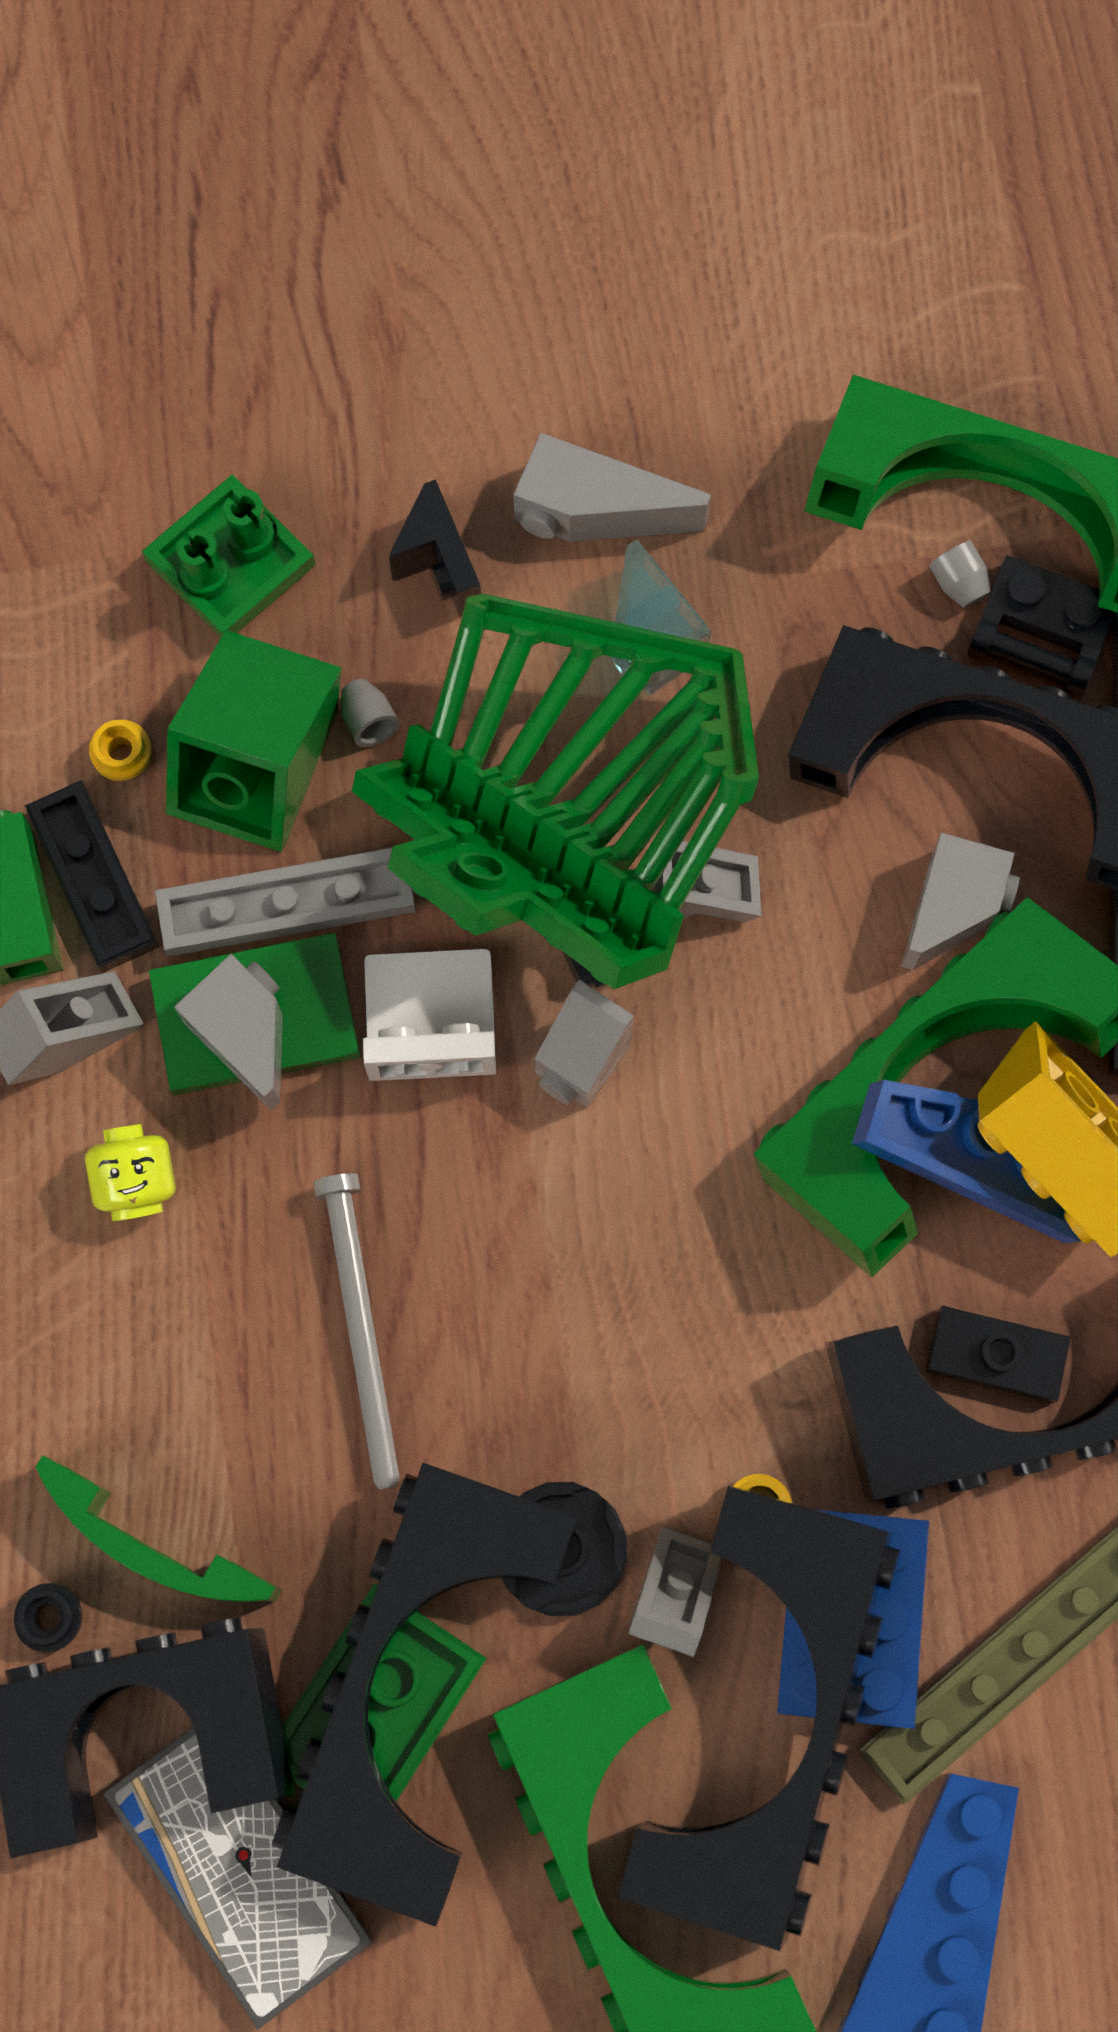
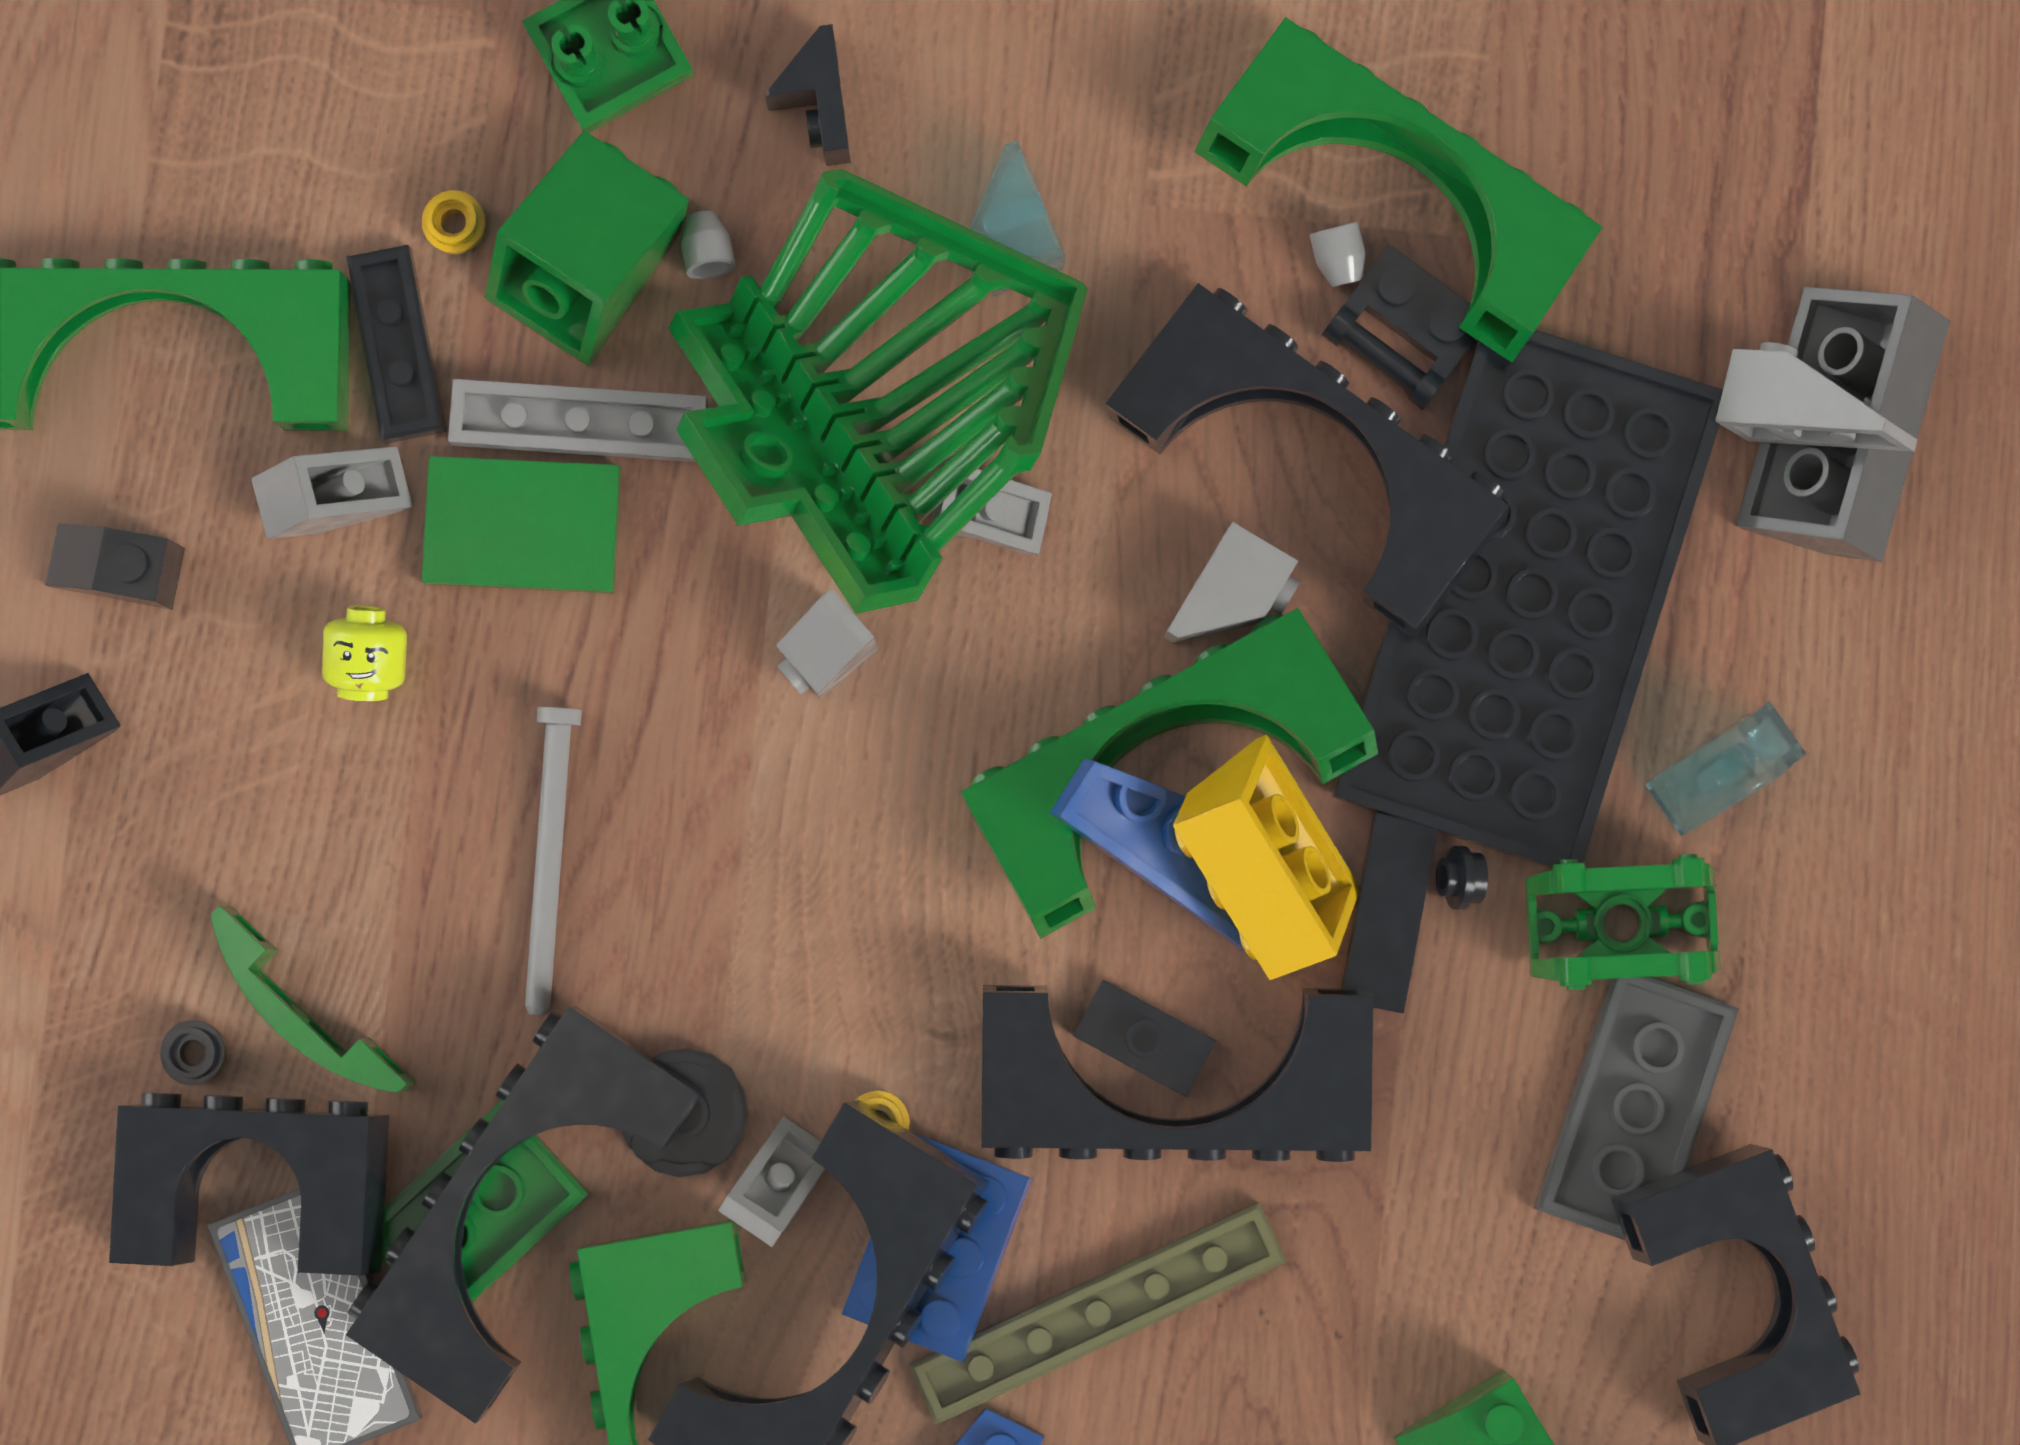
camera: 10 degrees right, 10 degrees up
light grey slope [174,954,283,1110] -> none
white bracket [363,949,497,1081] -> none
light grey slope [513,433,711,542] -> none

